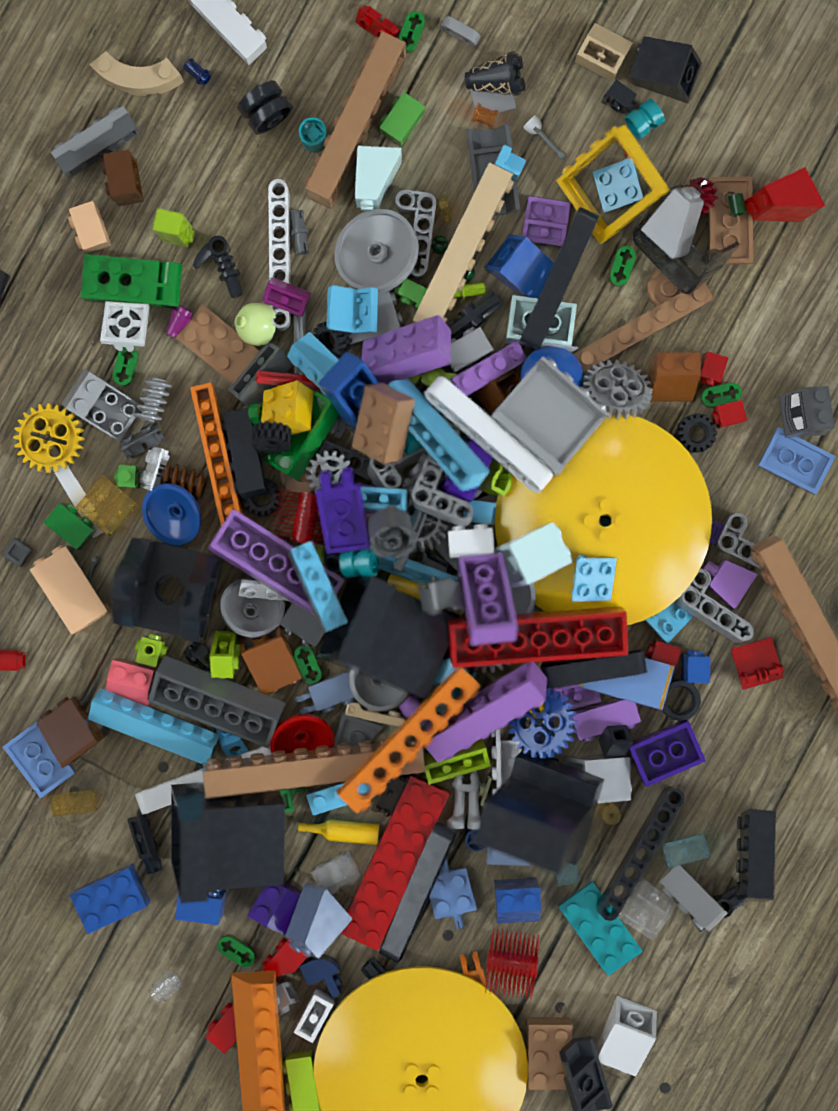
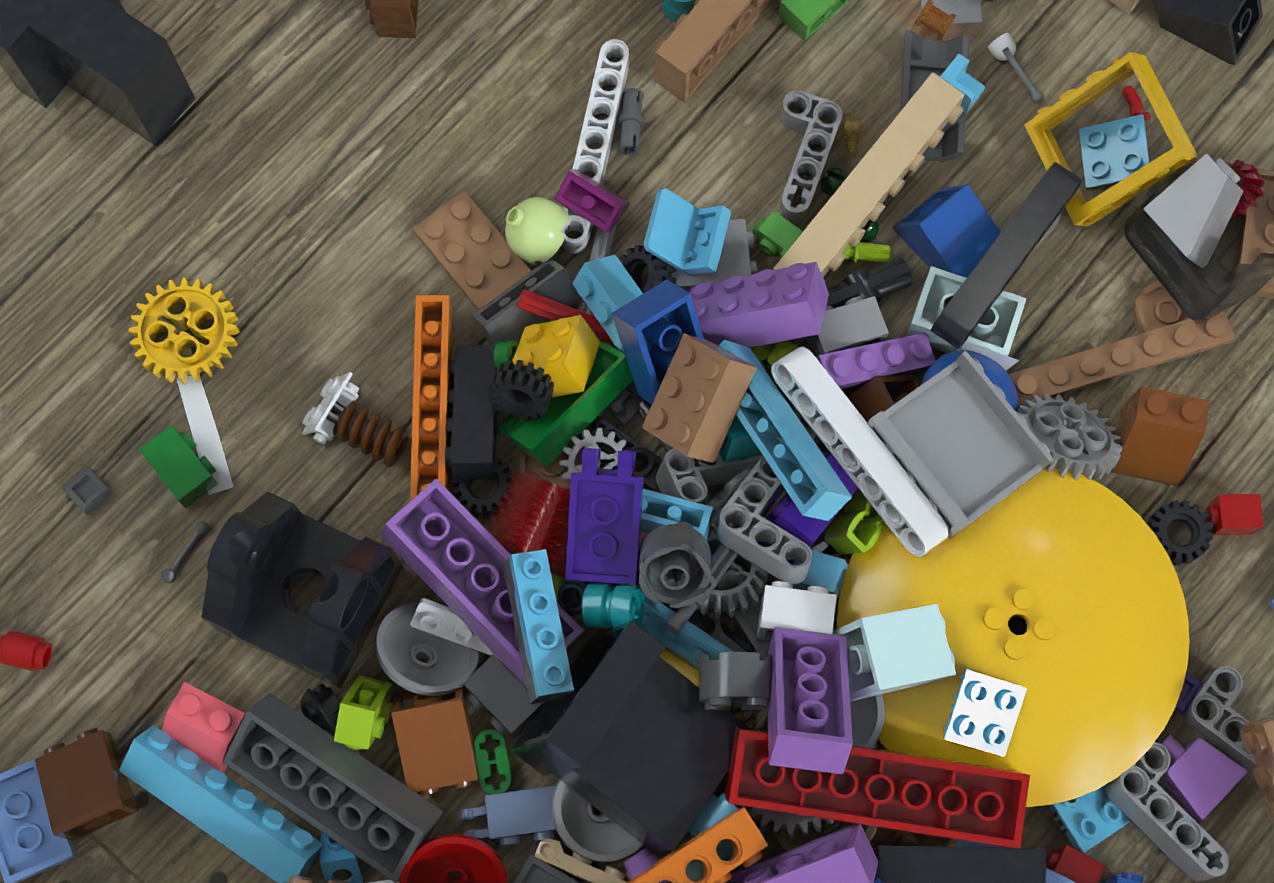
camera: 15 degrees right, 15 degrees down
light nougat panel [30,545,112,635] -> none
light grey slope [61,368,141,442] -> none
light nougat brick [68,201,111,254] -> none
clear yellow slope [76,475,138,537] -> none
green hinge [80,254,183,309] -> none
white piece [100,301,150,352] -> none
green beam [113,347,139,386] -> none
bright green brick [114,465,140,489] -> none
dark grey hinge [120,423,165,458] -> none
light grey piece [134,375,172,423] -> none
lime brick [135,633,168,667] -> none
blue dish [142,483,202,545] -> none
lime brick [153,208,195,248] -> none
magenta cone [165,305,193,338] -> none
black piece [193,235,243,298] -> none
light grey dish [334,209,419,293] -> none
light aqua slope [355,146,402,211] -> none
medium lavender slope [522,195,571,246] -> none
black brick [601,79,637,114] -> none
green beam [609,246,636,287] -> none
teal wheel [624,98,665,140] -> none
red brick [700,351,728,387] -> none
green beam [700,383,742,407] -> none

